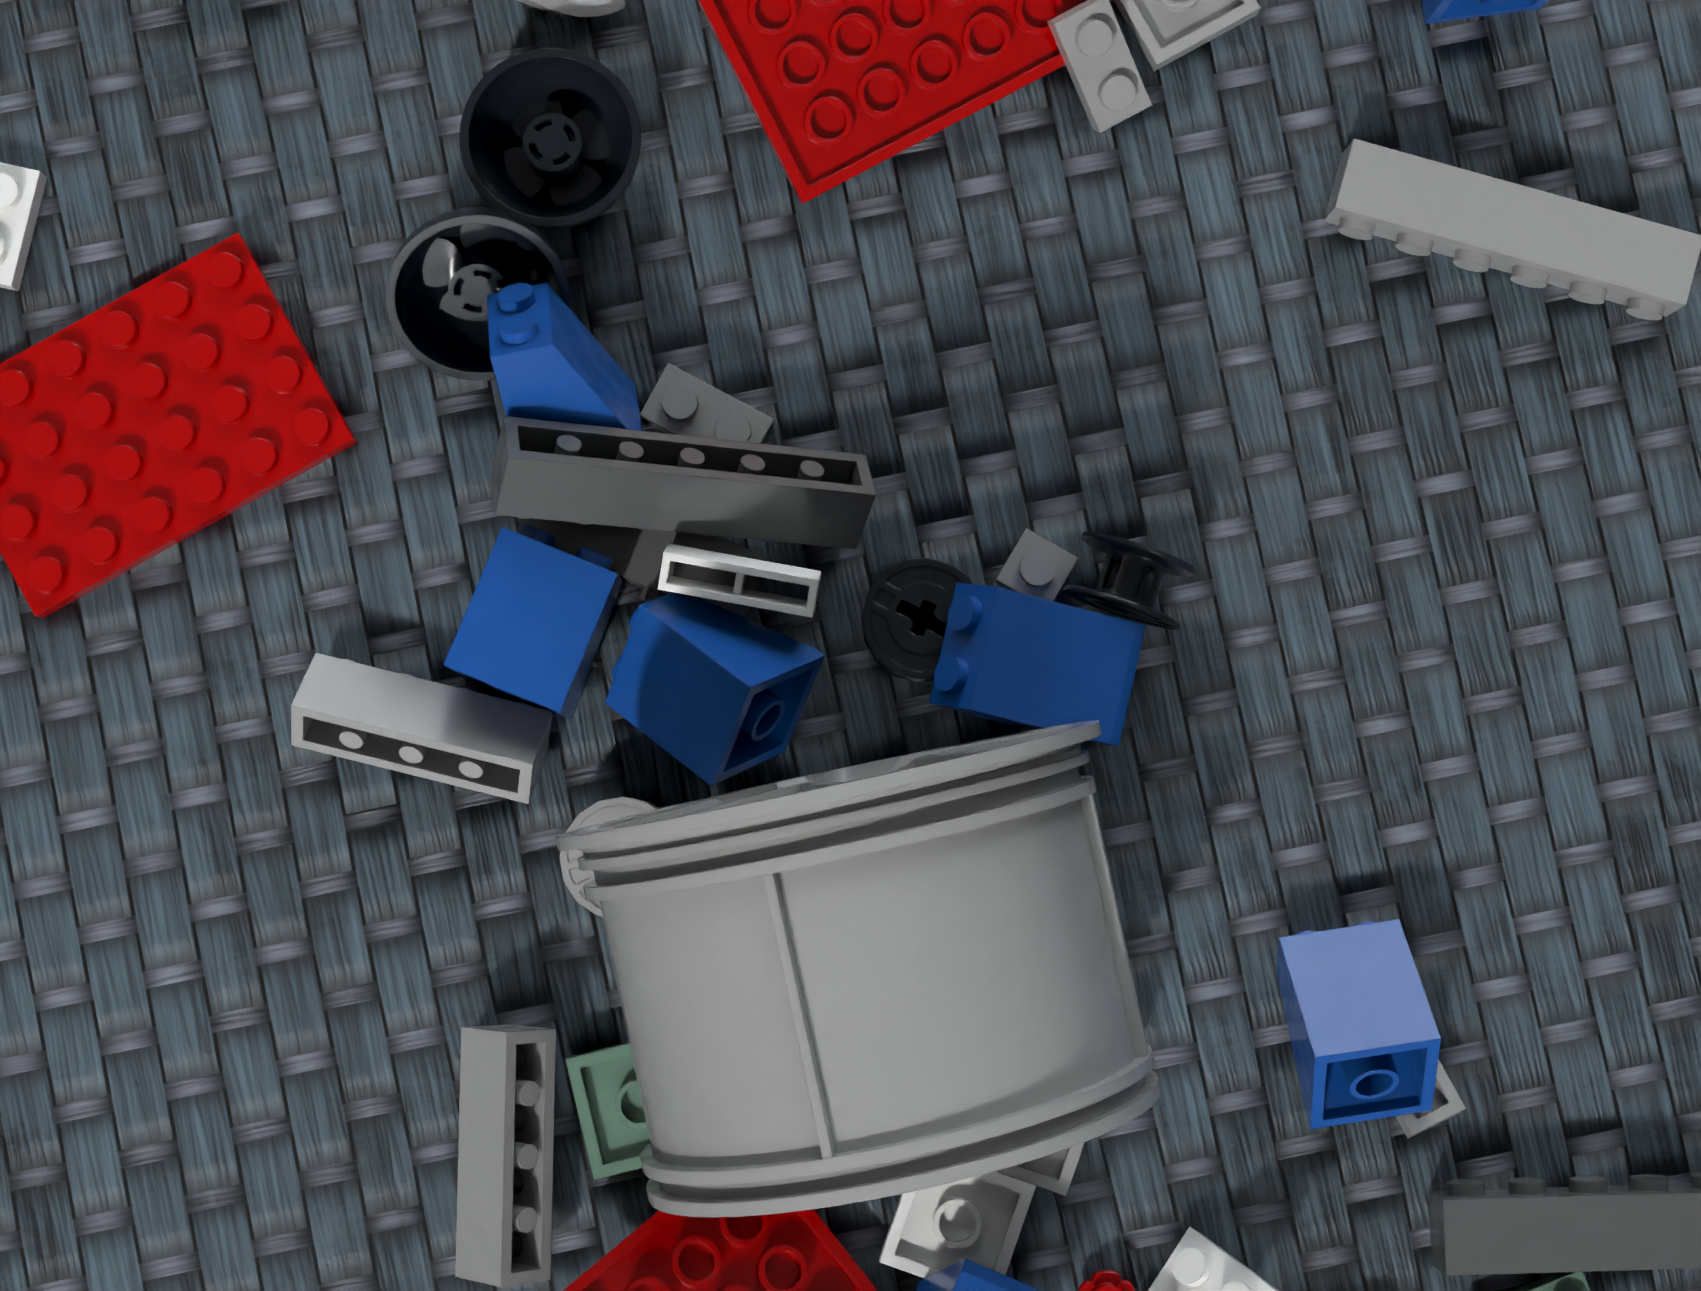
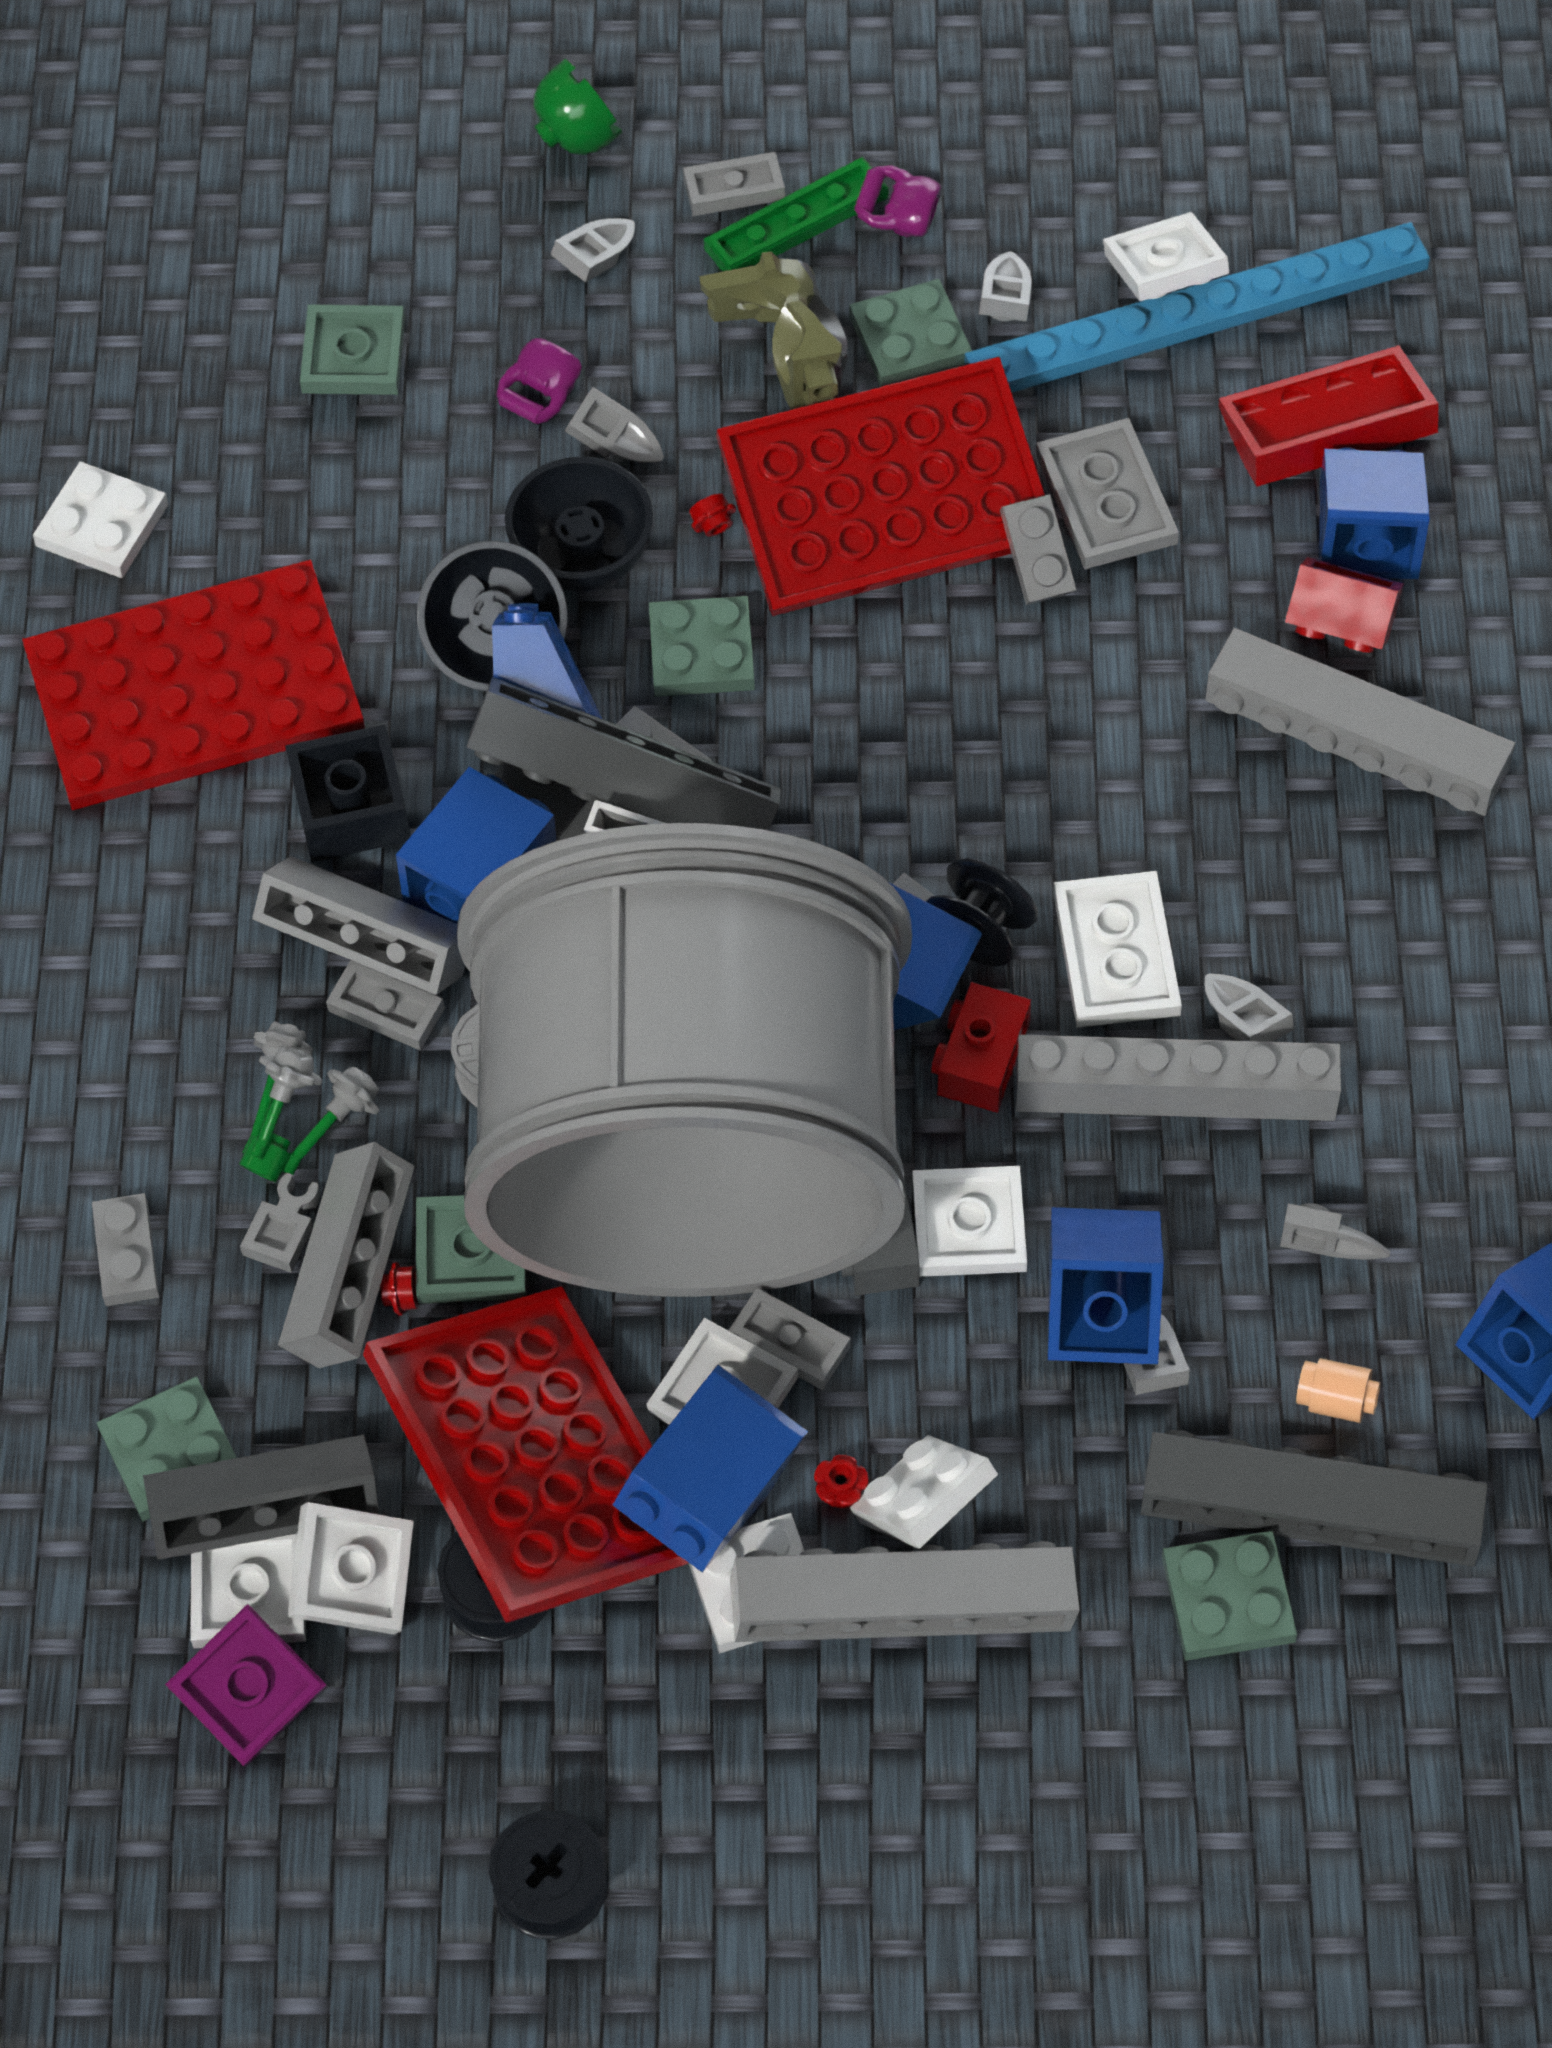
camera: 20 degrees right, 25 degrees down
none -> light grey plate [92,1193,159,1306]
none -> plant [239,1021,380,1183]
none -> light grey plate [240,1173,320,1273]
none -> black brick [285,724,411,863]
none -> light grey plate [326,960,445,1051]
none -> red plate [380,1262,419,1316]
none -> sand green plate [649,596,755,697]
none -> red plate [689,493,736,537]
none -> white plate [912,1166,1027,1277]
none -> red brick [931,982,1031,1113]
none -> light grey brick [1016,1035,1341,1121]
none -> white plate [1053,871,1182,1028]
none -> light grey plate [1204,973,1294,1042]
none -> light grey plate [1280,1203,1390,1260]
none -> brick [1285,557,1404,653]
none -> light nougat brick [1296,1358,1381,1423]

